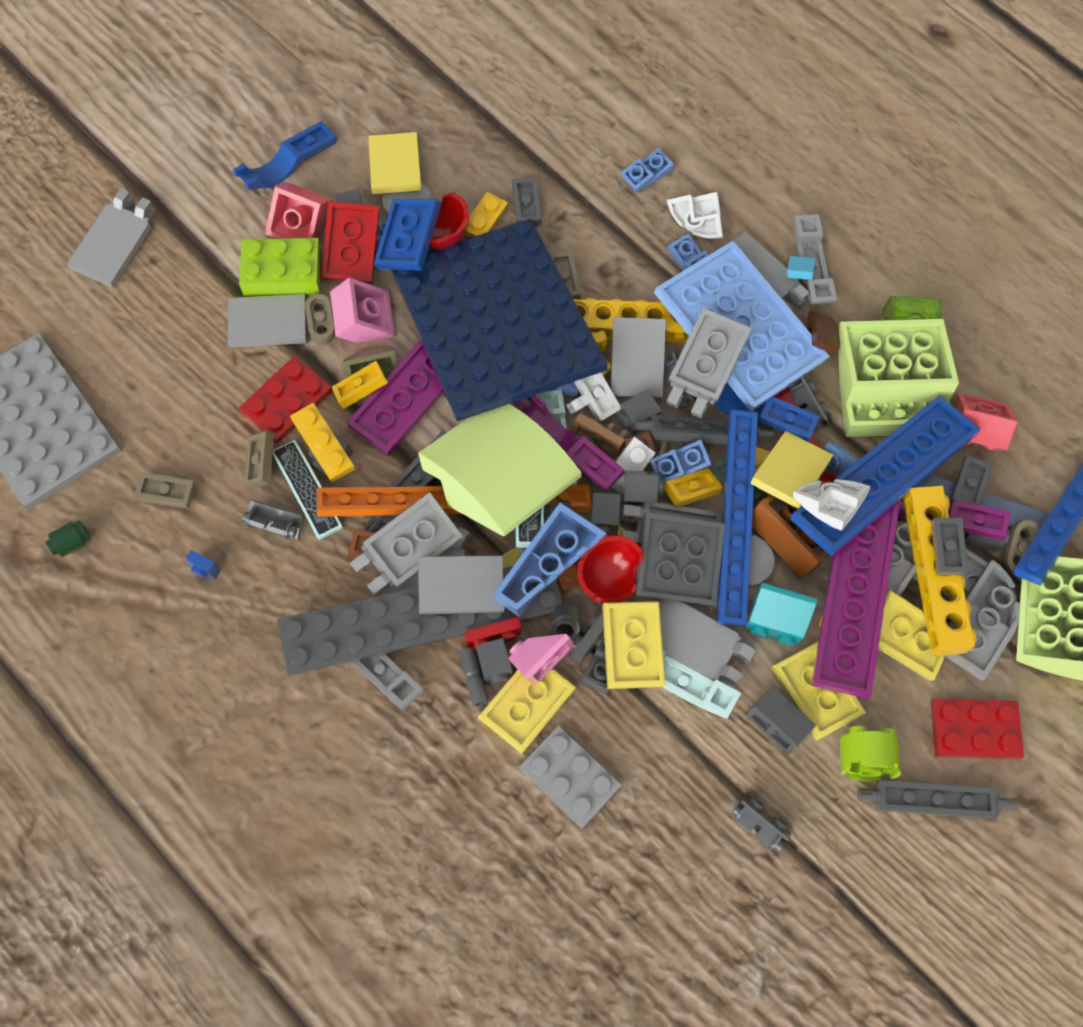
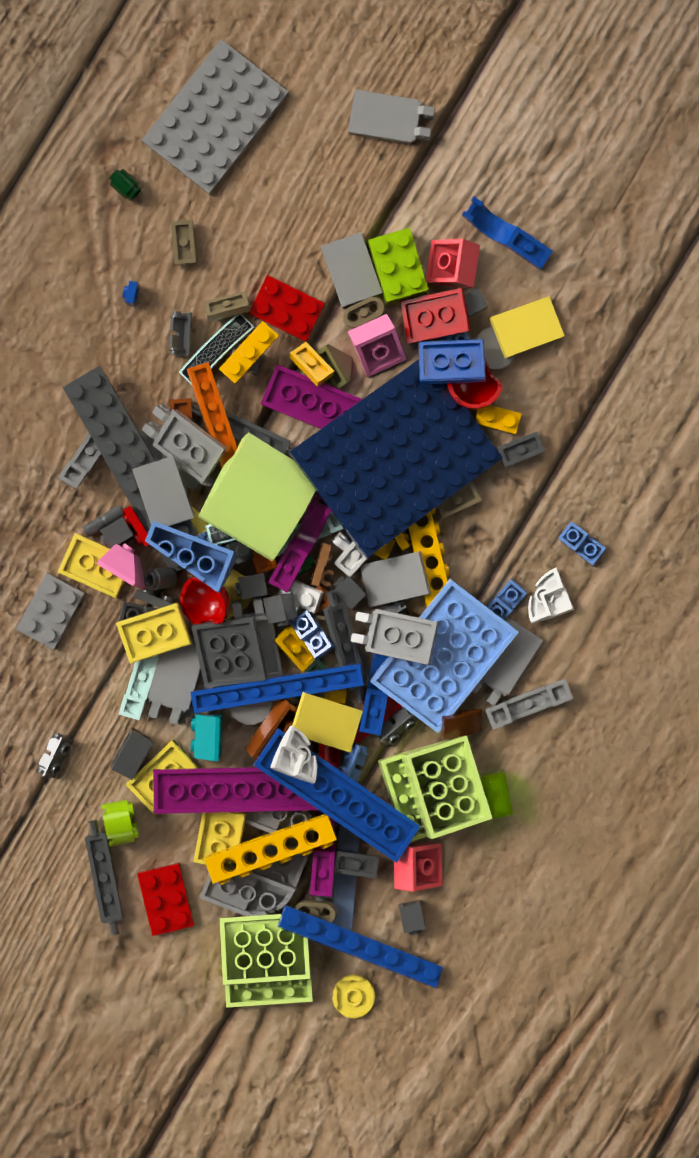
camera: 80 degrees right, 20 degrees up
medium azure tile [787,256,816,280] -> none
dark grey plate [931,518,969,576] -> none
none -> dark grey brick [399,900,425,935]

